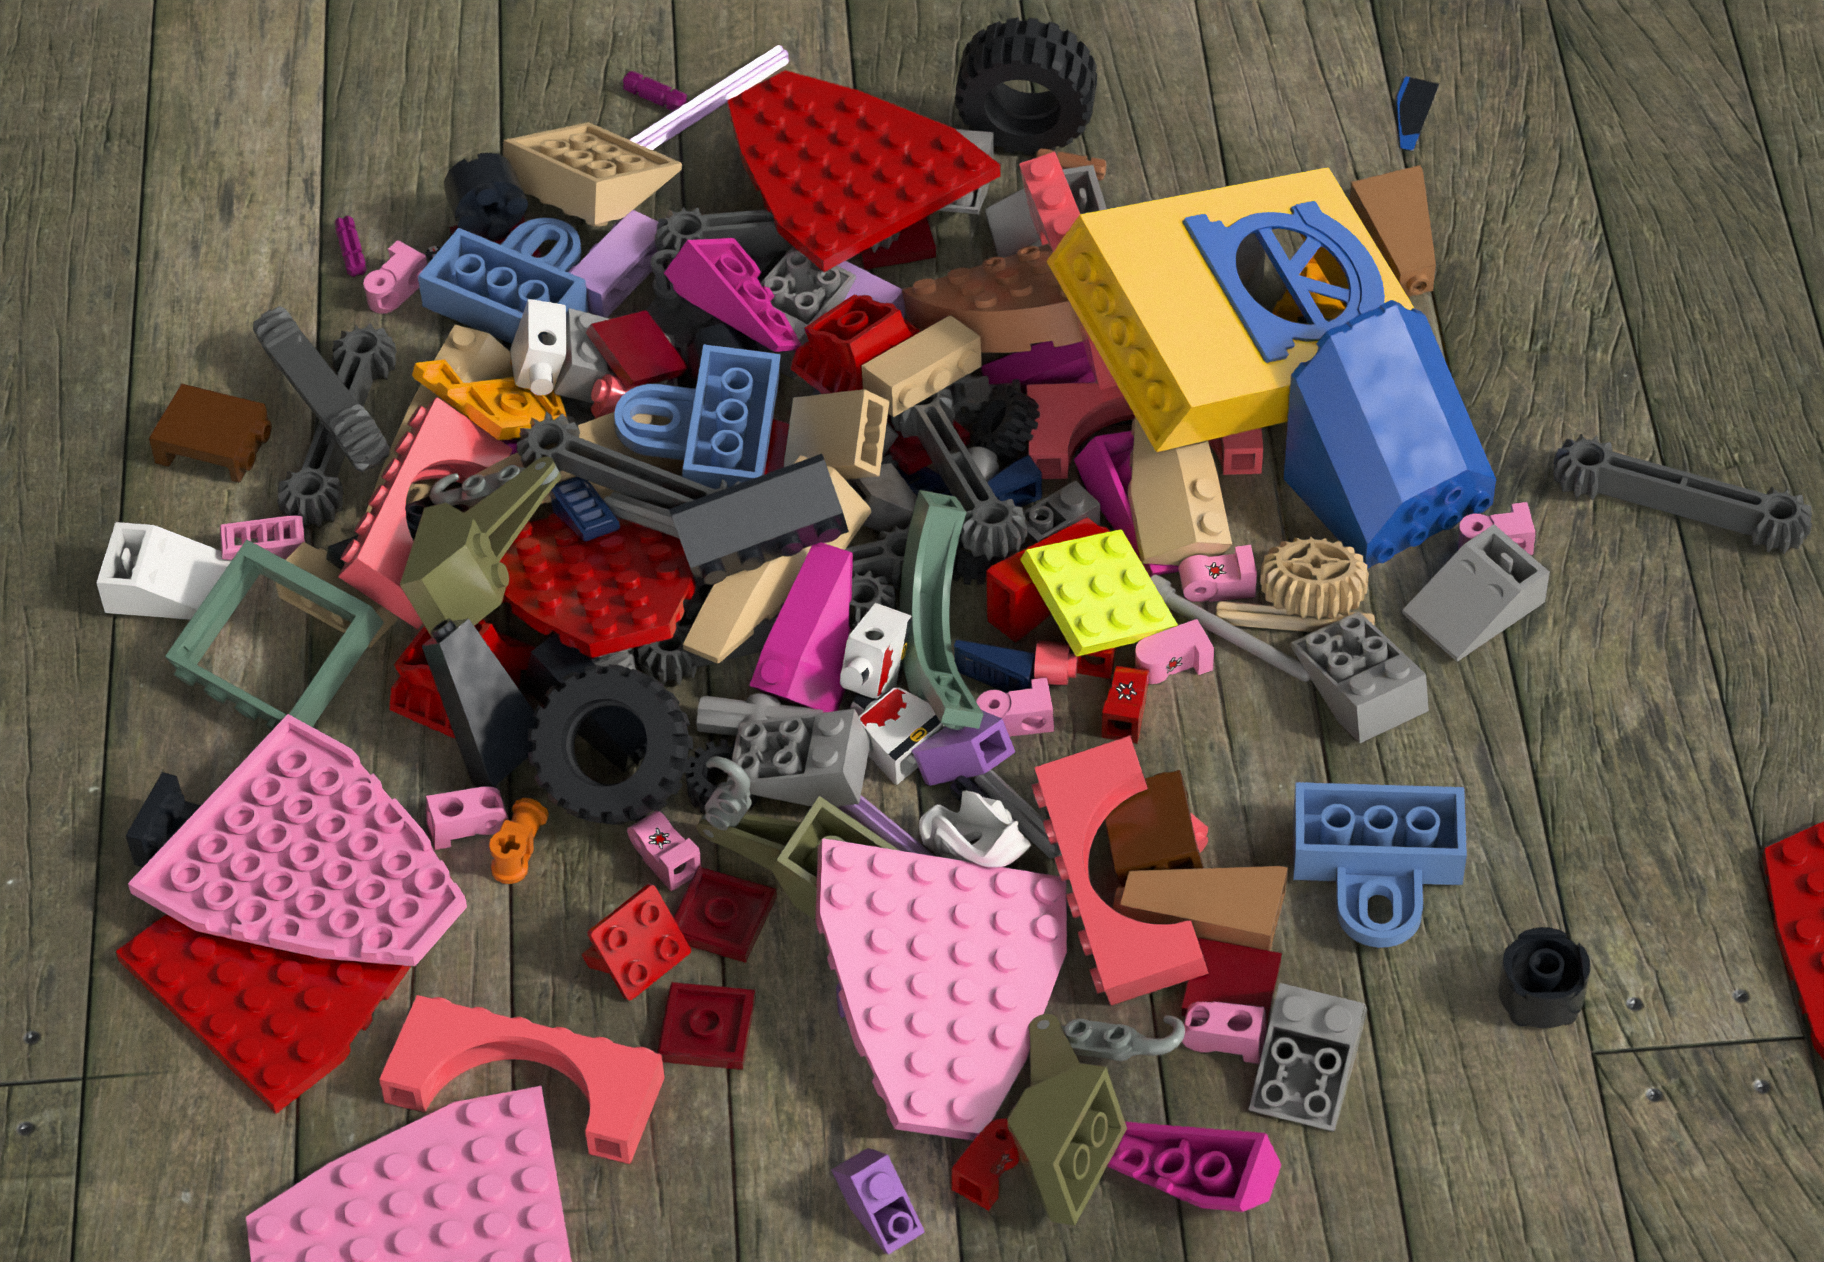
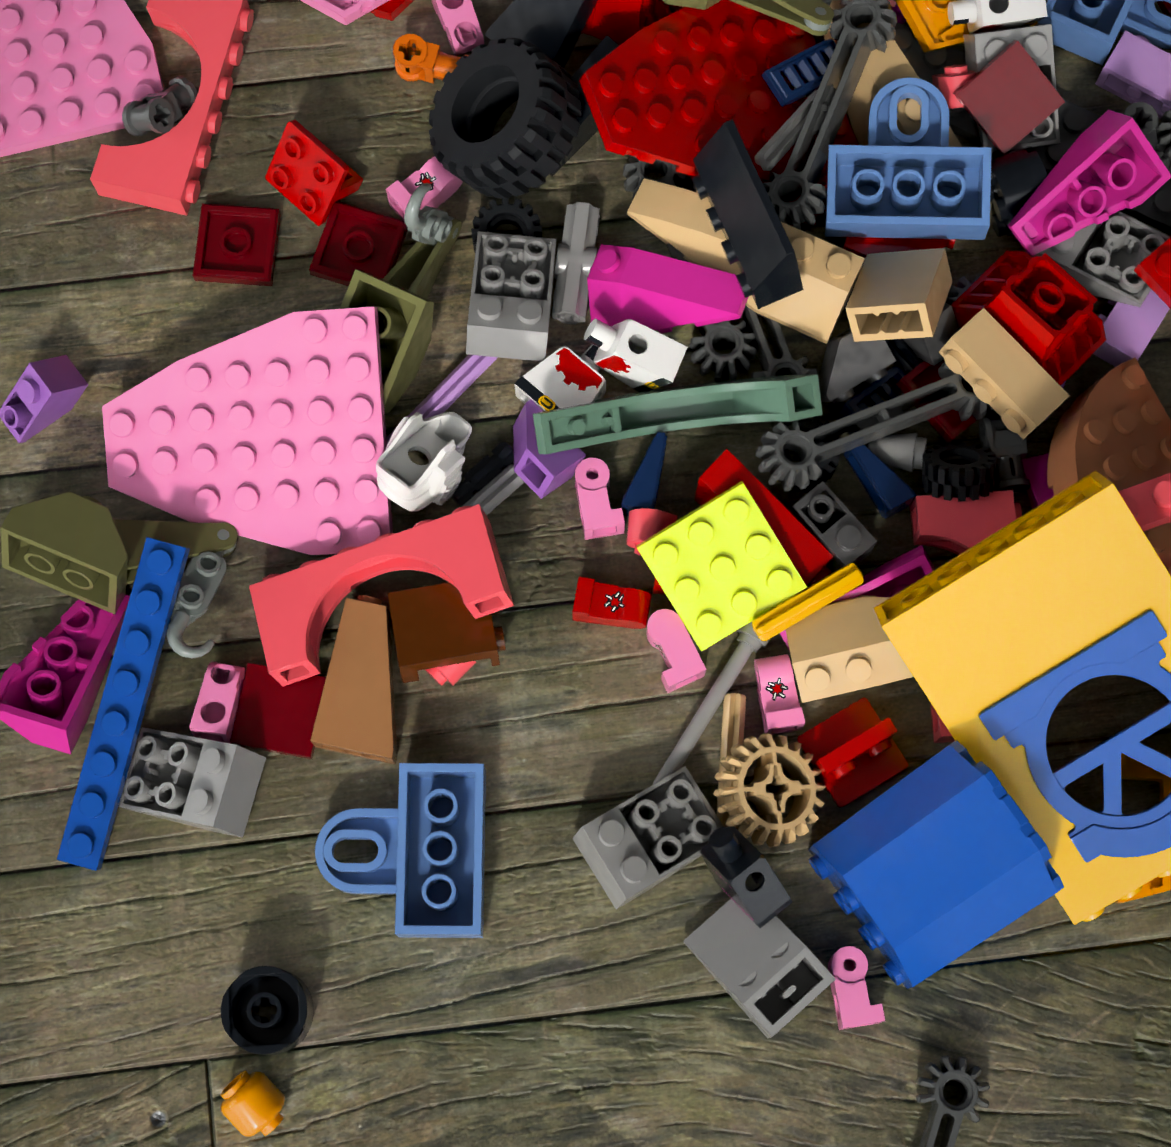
camera: 85 degrees right, 25 degrees up
red leg [952,1119,1020,1211] -> none
none -> blue plate [57,537,190,871]
none -> dark grey connector [122,76,198,136]
none -> light orange head [220,1071,285,1137]
none -> black torso [700,826,793,928]
none -> yellow axle [752,563,864,641]
none -> red bracket [797,697,908,808]

